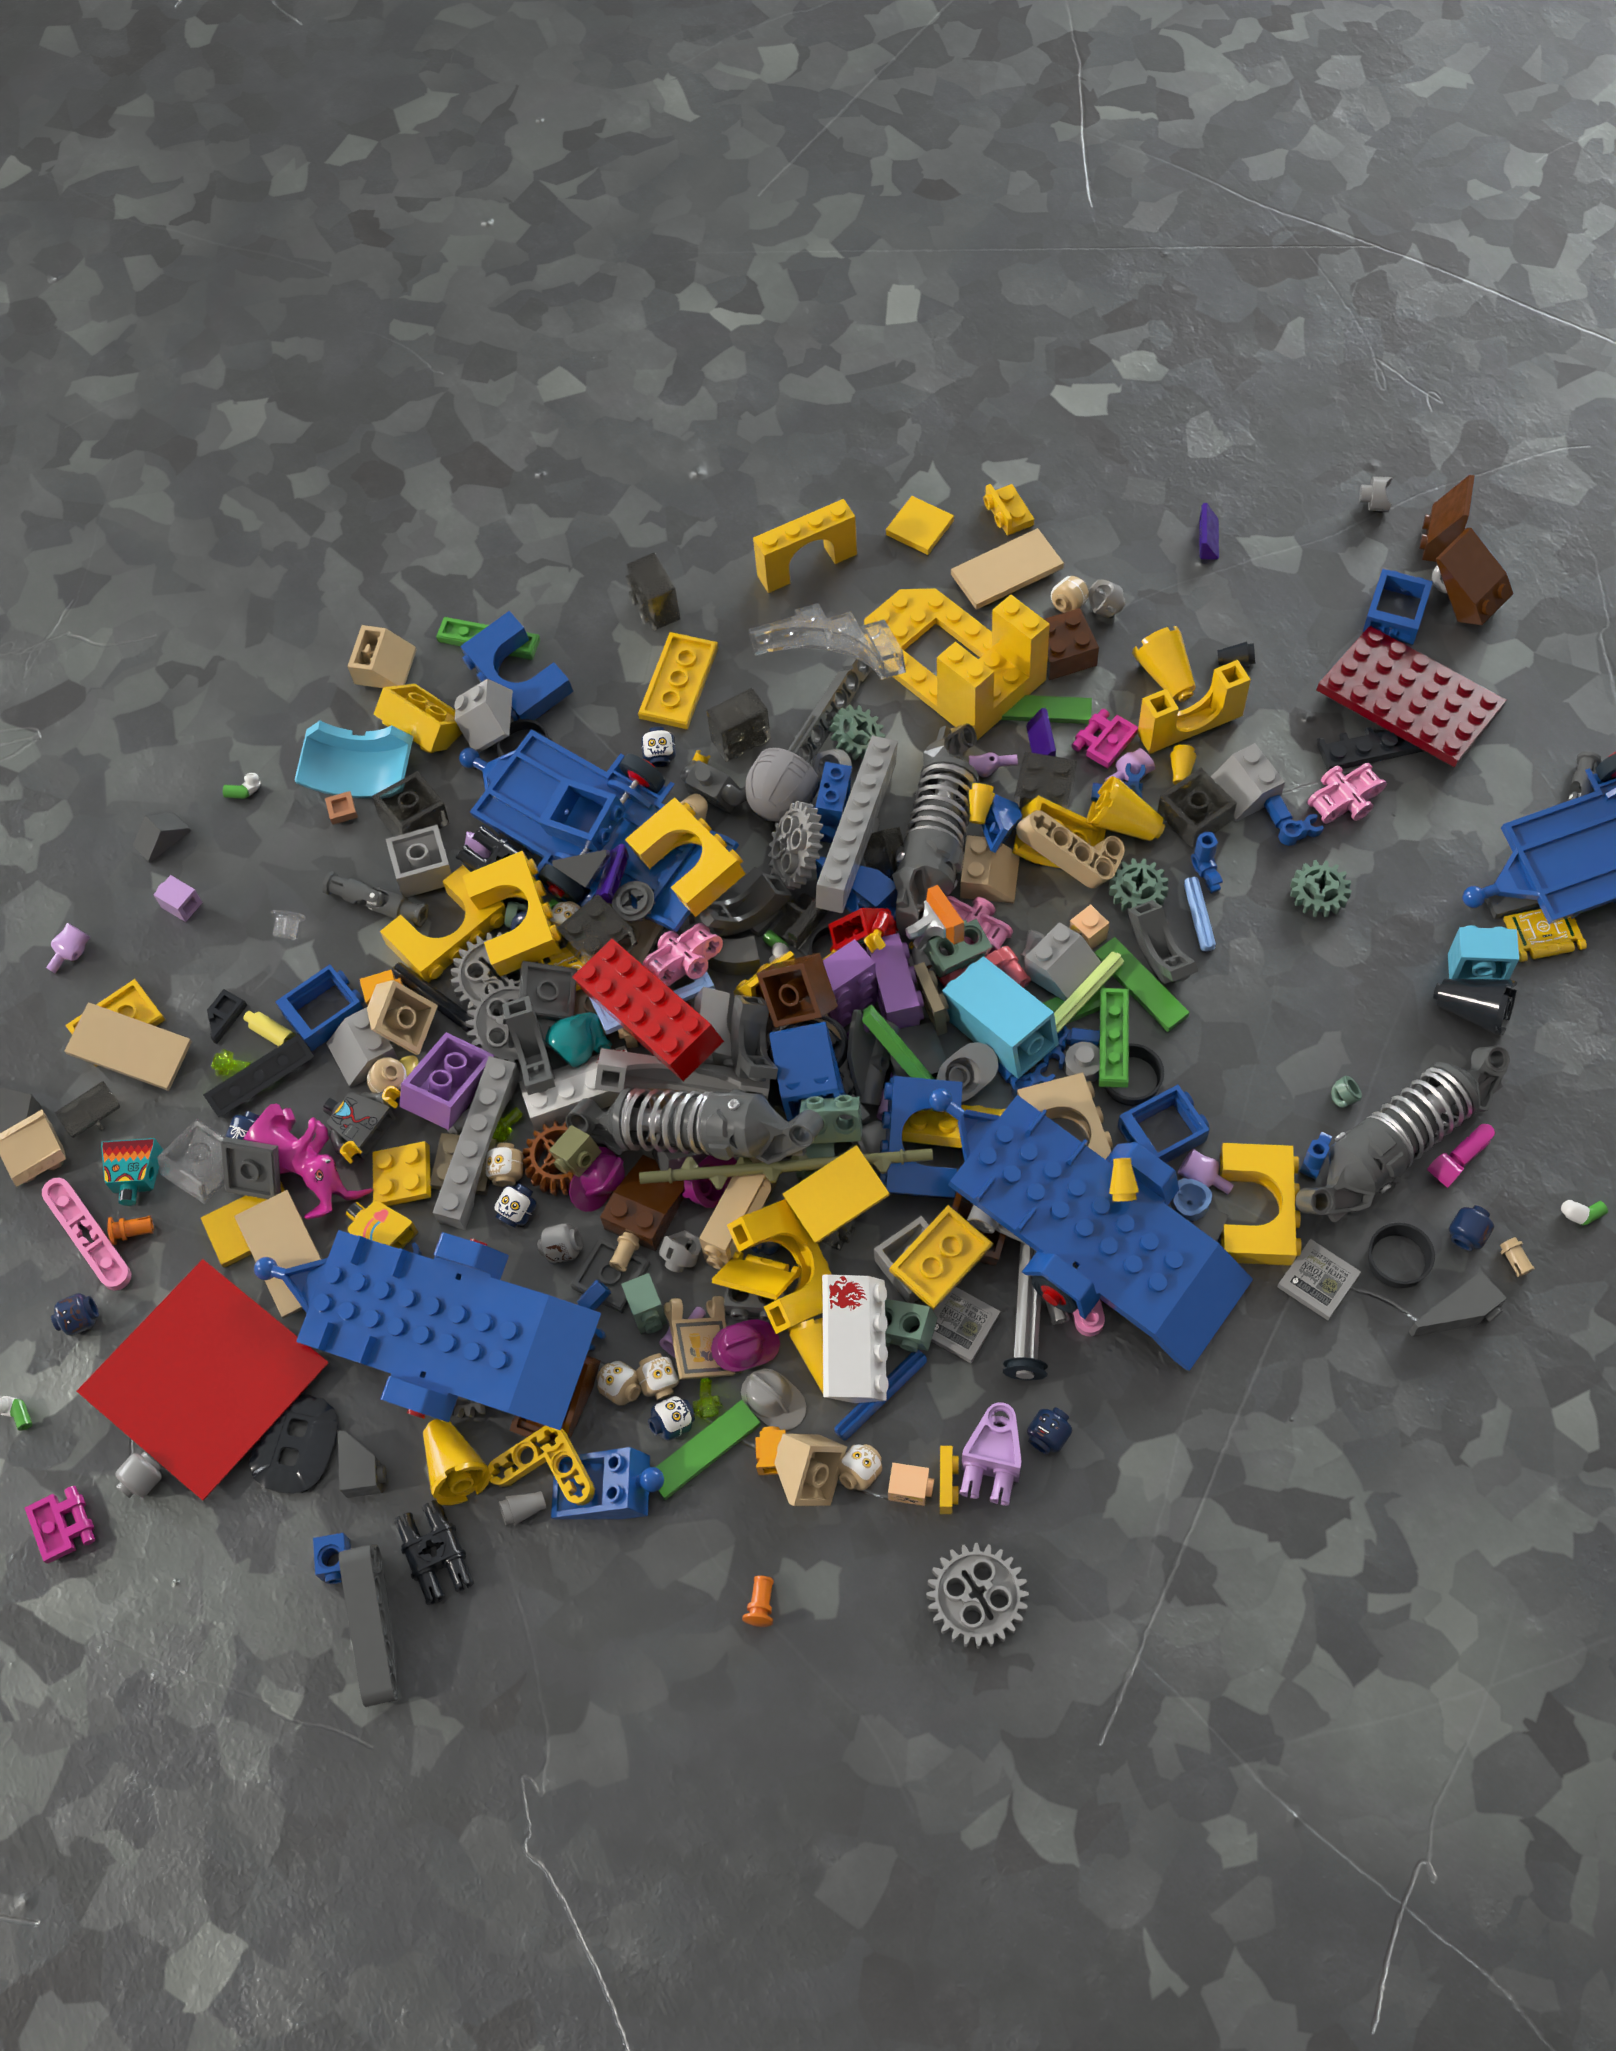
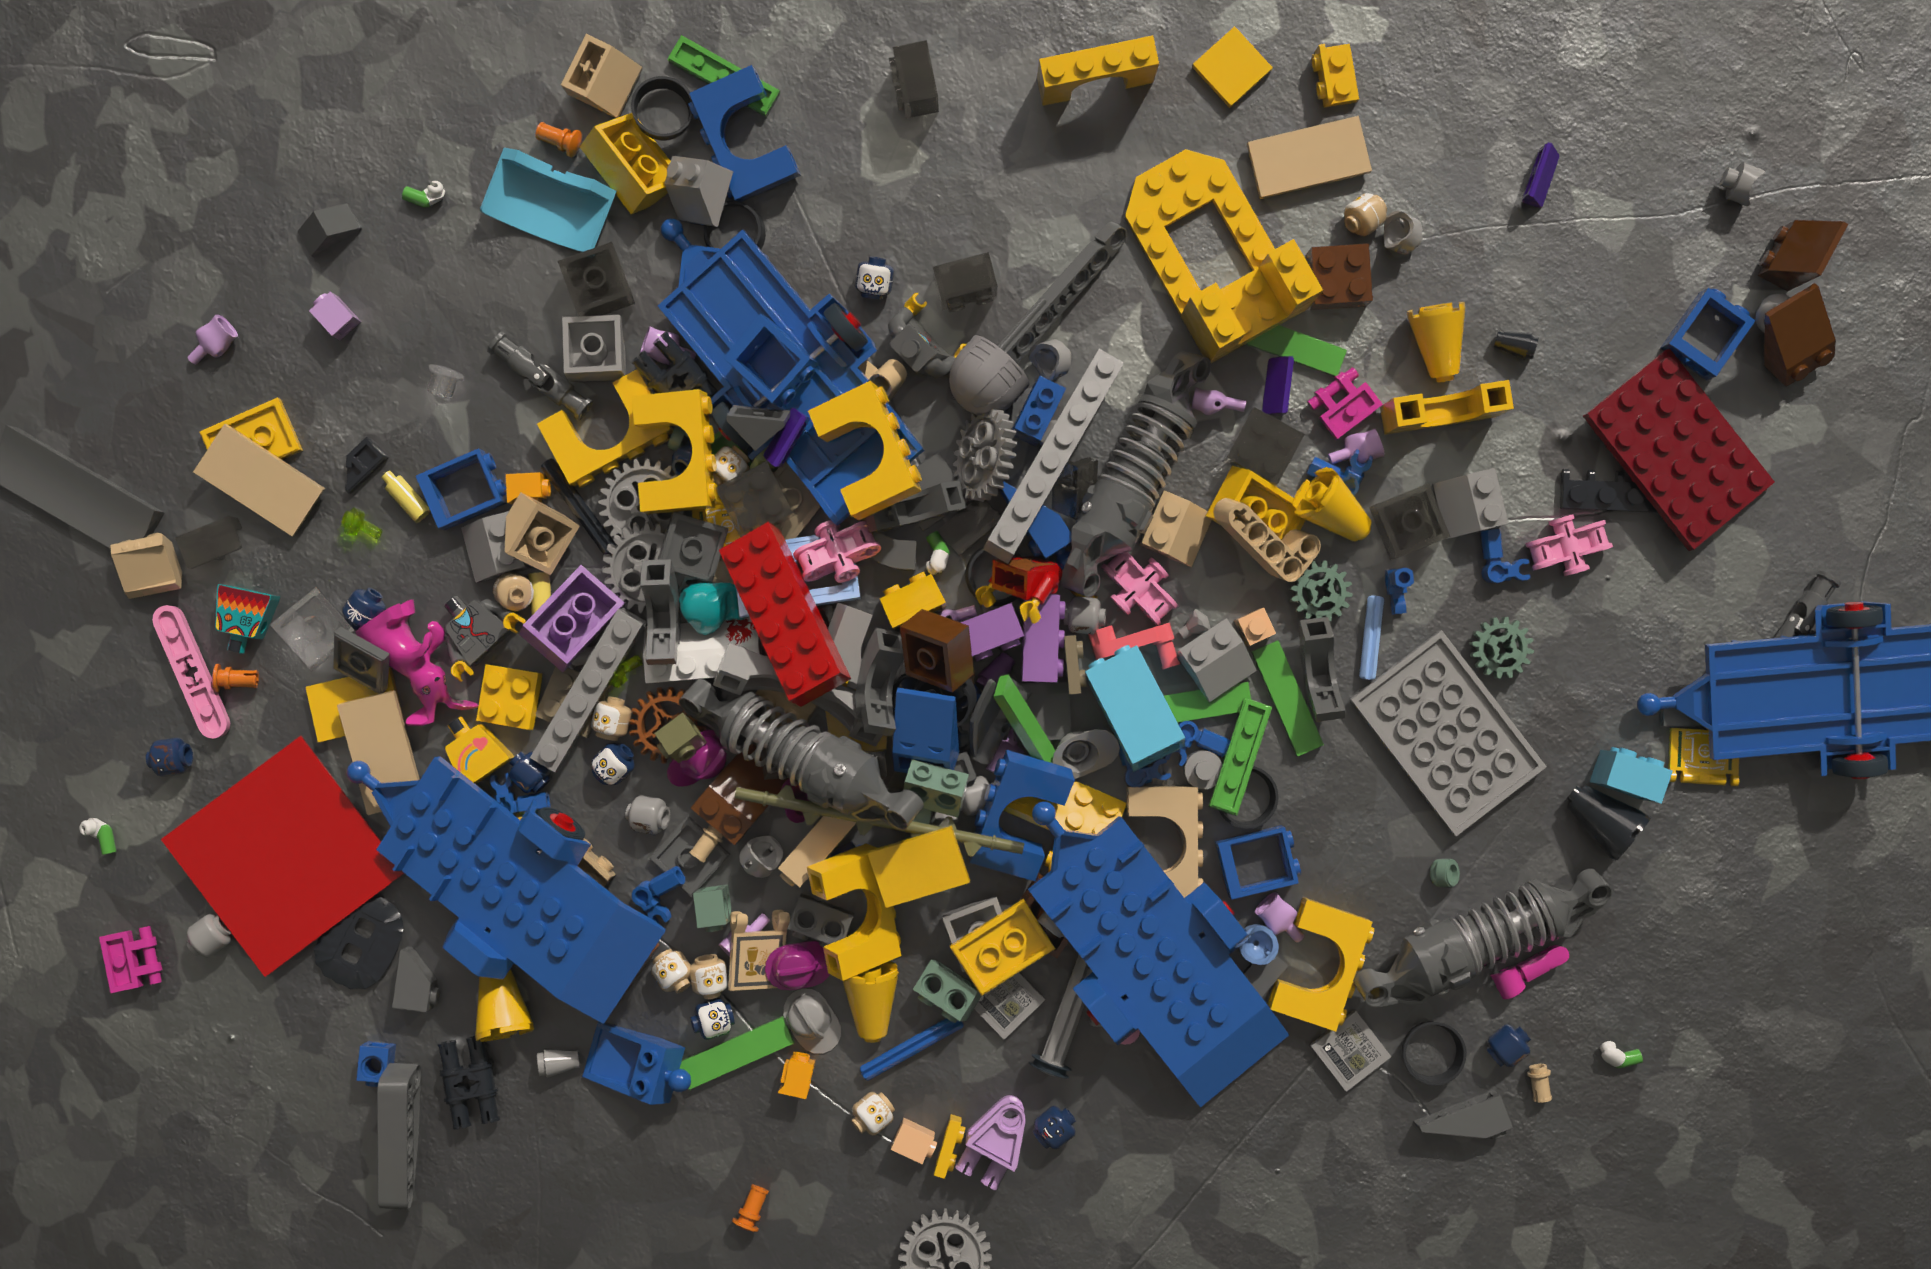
camera: 10 degrees right, 25 degrees up
black plate [203,1033,314,1118] -> none
nougat plate [325,791,358,825] -> none
yellow beam [488,1426,595,1506] -> none
dark grey gear [612,881,656,924] -> none
yellow tile [638,632,719,730] -> none
clear neon green plate [693,1378,723,1418] -> none
yellow piece [712,1251,801,1300] -> none
clear arch [748,603,906,680] -> none
tan slope [774,1434,847,1506] -> none
white slope [822,1275,888,1403] -> none
sand green gear [829,705,885,760] -> none
piece [905,885,964,950] -> none
sand green brick [923,919,993,979] -> none
yellow cone [969,783,995,825] -> none
blue slope [981,794,1022,853] -> none
yellowish green axle [1054,952,1124,1033] -> none
yellow cone [1109,1158,1139,1201] -> none
yellow cone [1170,745,1197,786] -> none
blue bar [1299,1132,1332,1180] -> none
none -> dark blue head [508,751,552,794]
none -> orange pin [535,122,582,158]
none -> black tyre [631,76,693,141]
none -> light grey plate [1349,630,1547,836]

